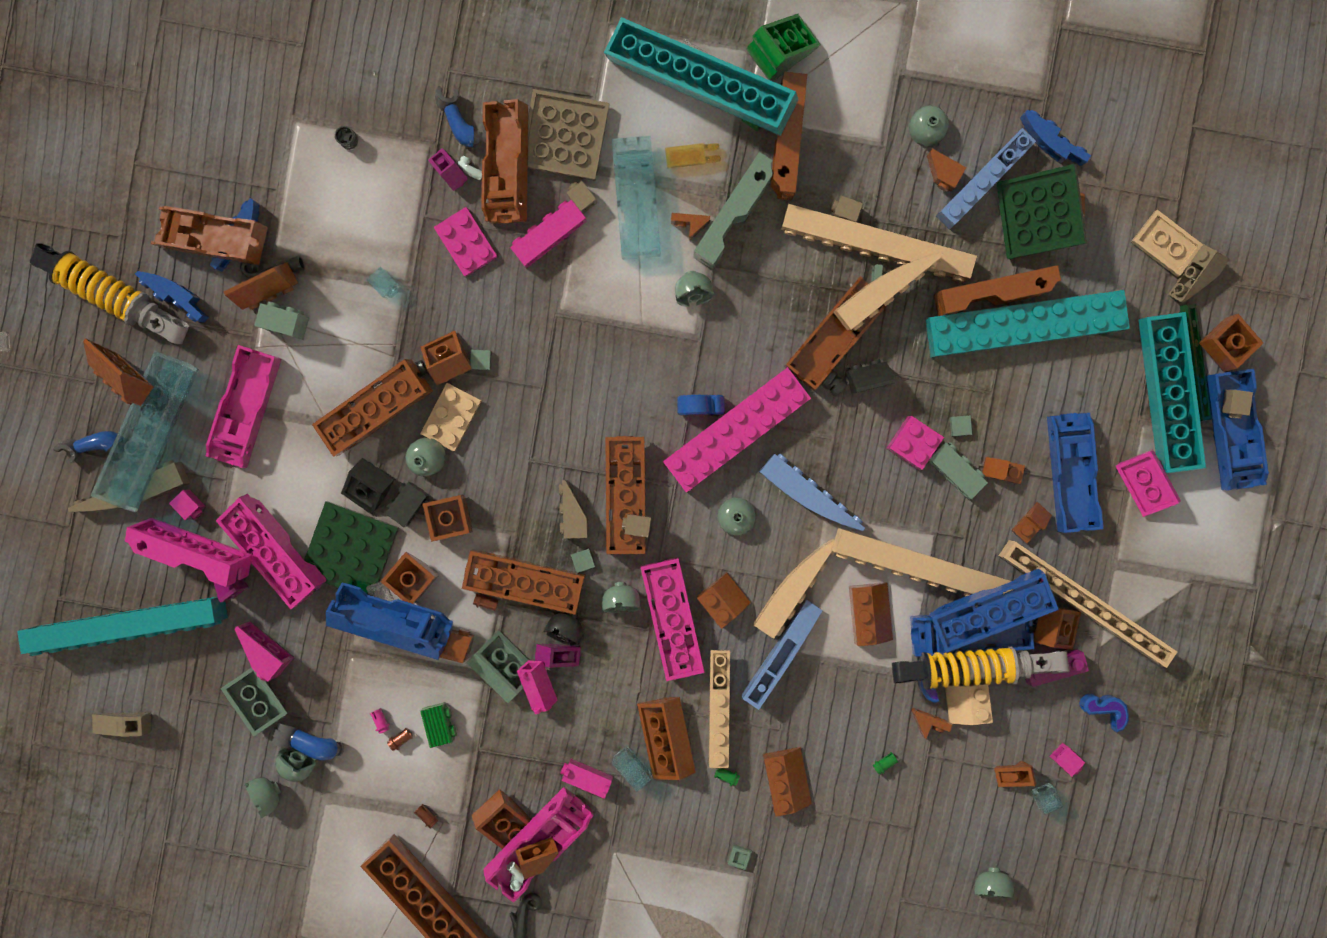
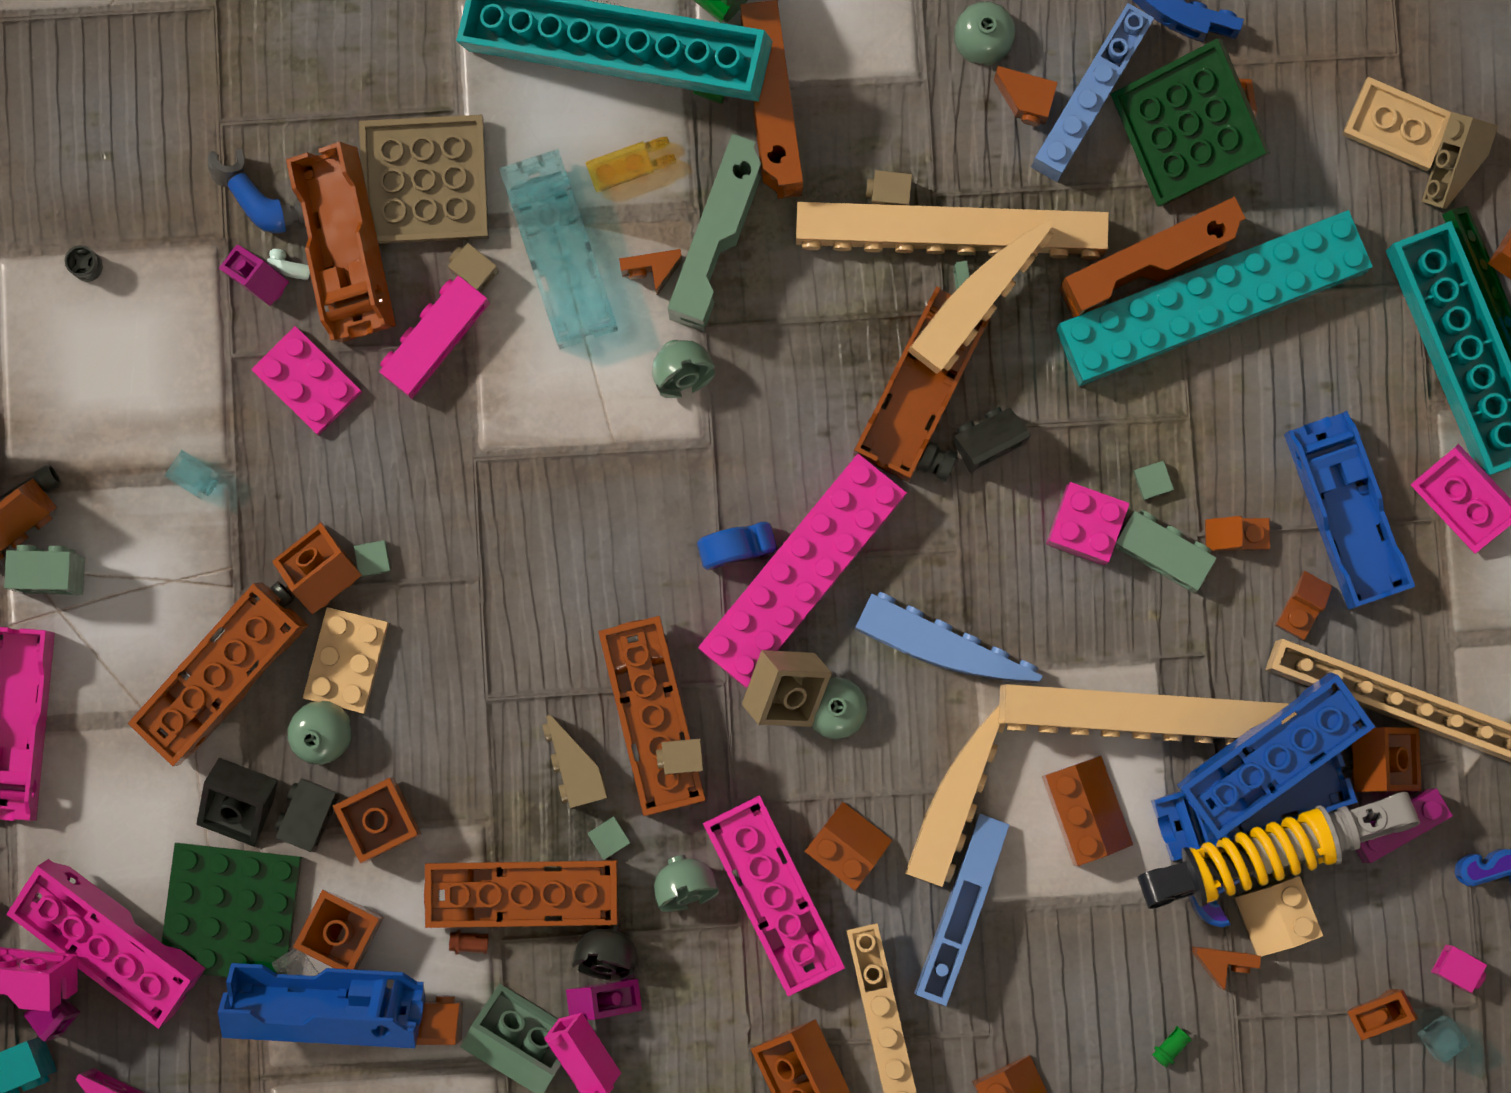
camera: 15 degrees left, 5 degrees down
none -> dark tan brick [742,650,832,727]

